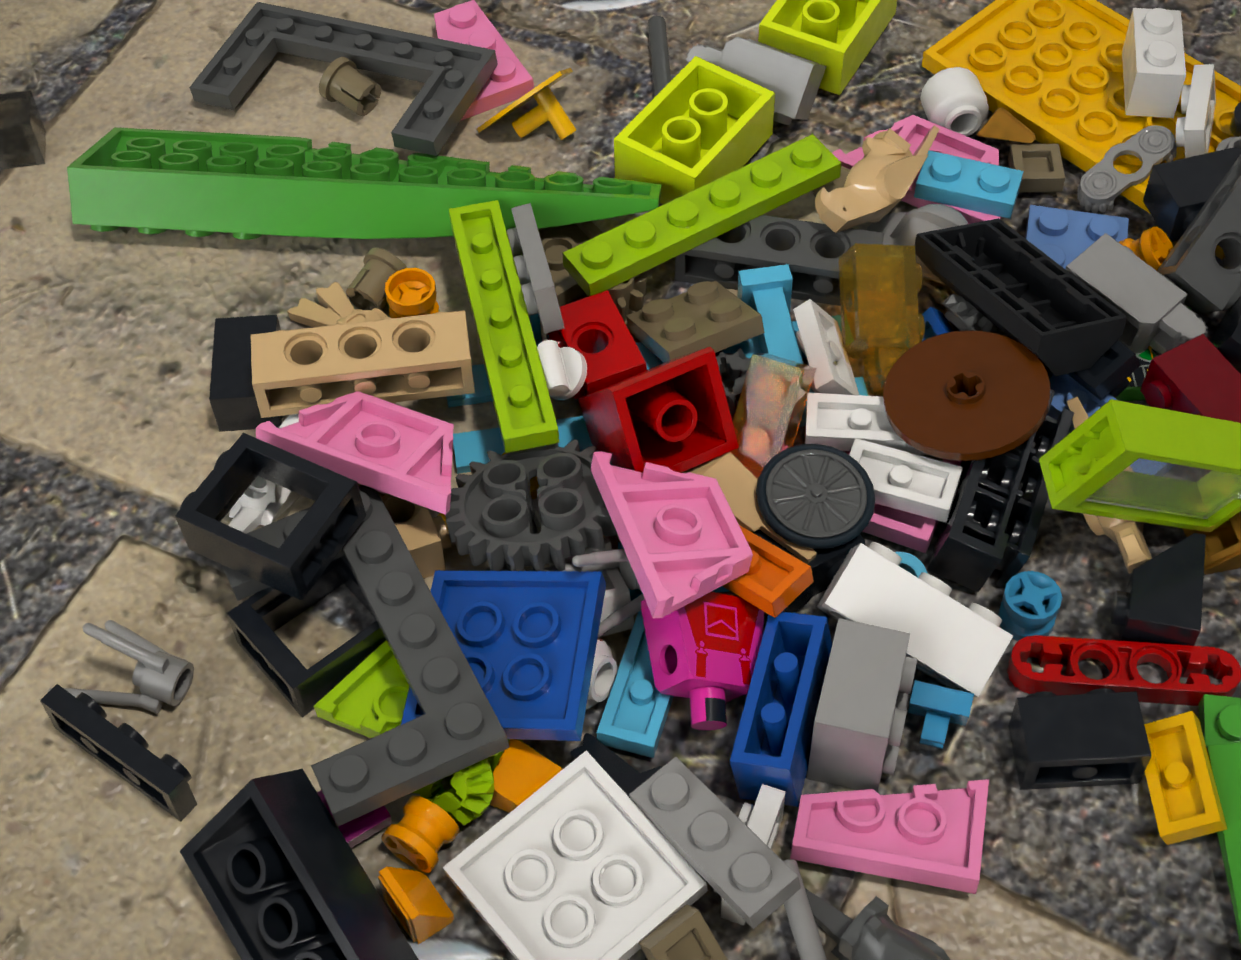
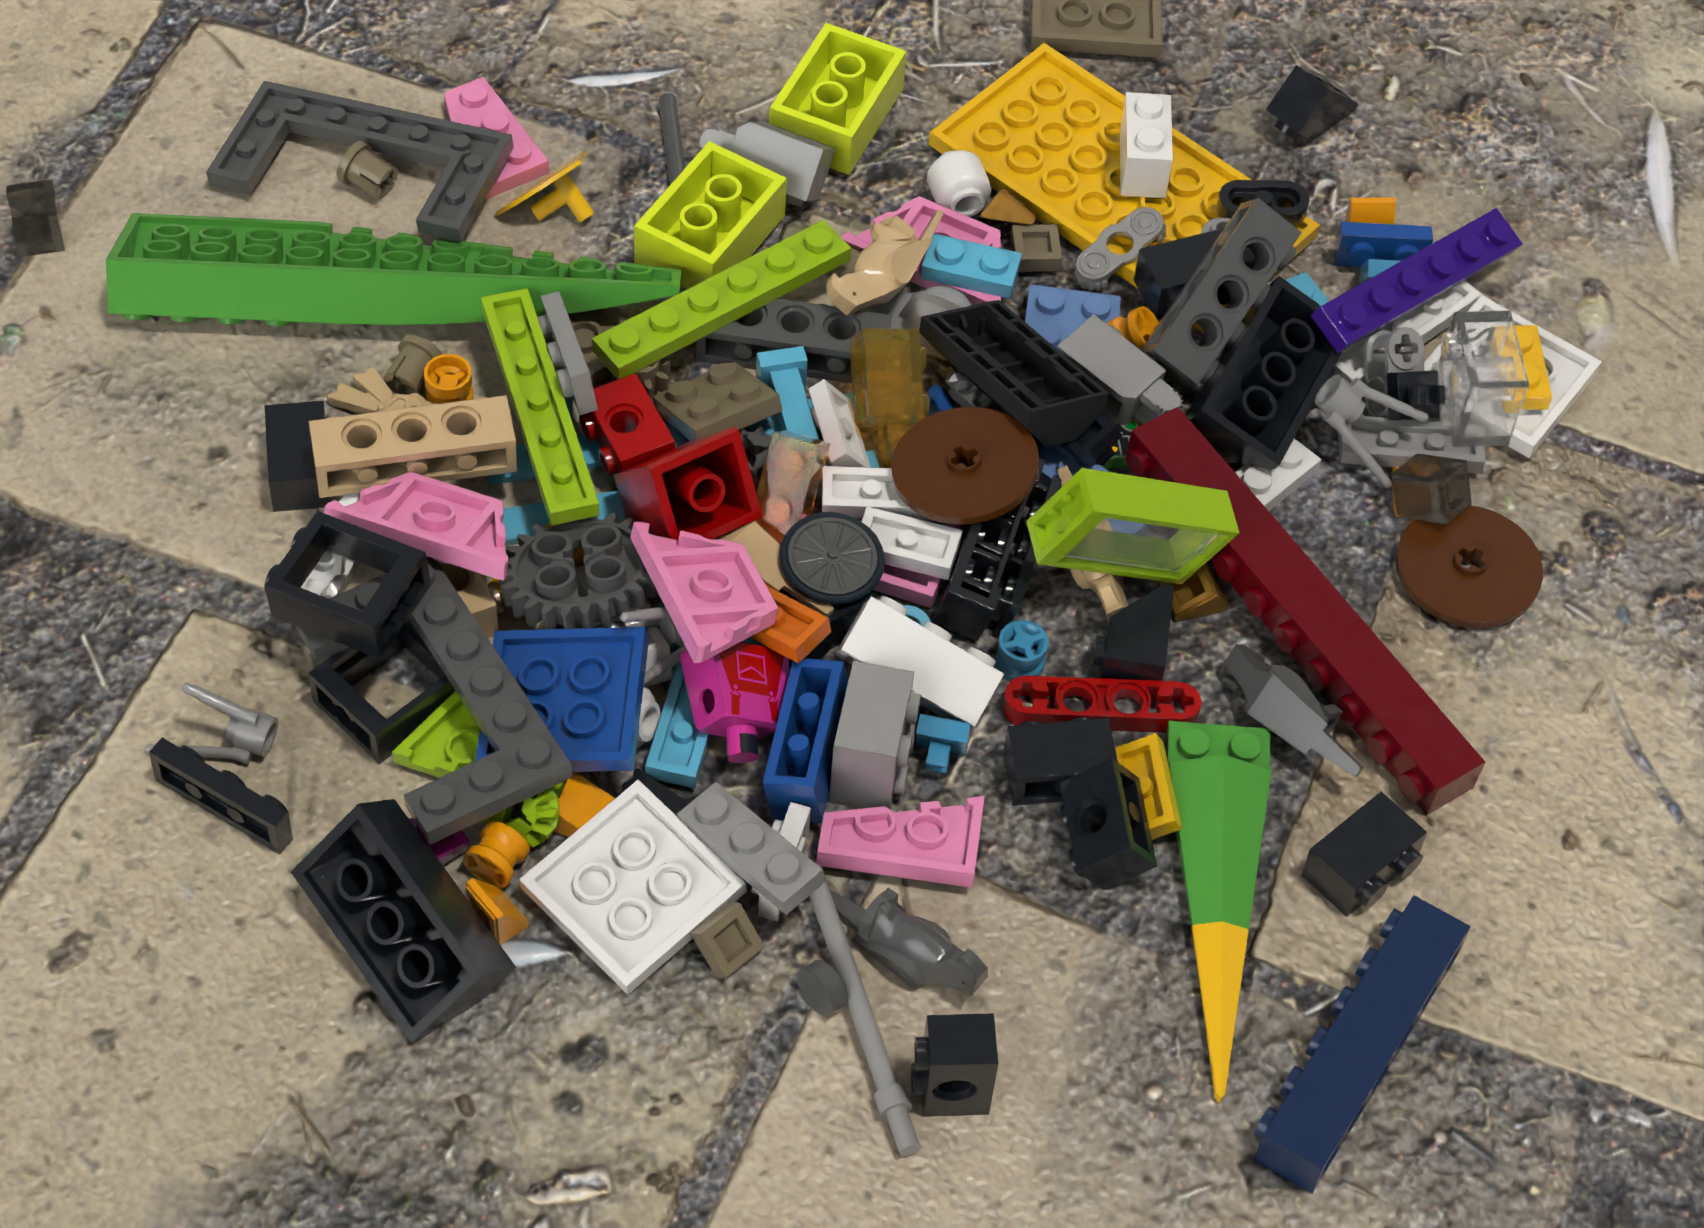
camera: 10 degrees left, 0 degrees up
white plate [537,340,587,400] -> none
white plate [1176,64,1216,158] -> none
none -> black brick [1060,758,1157,890]

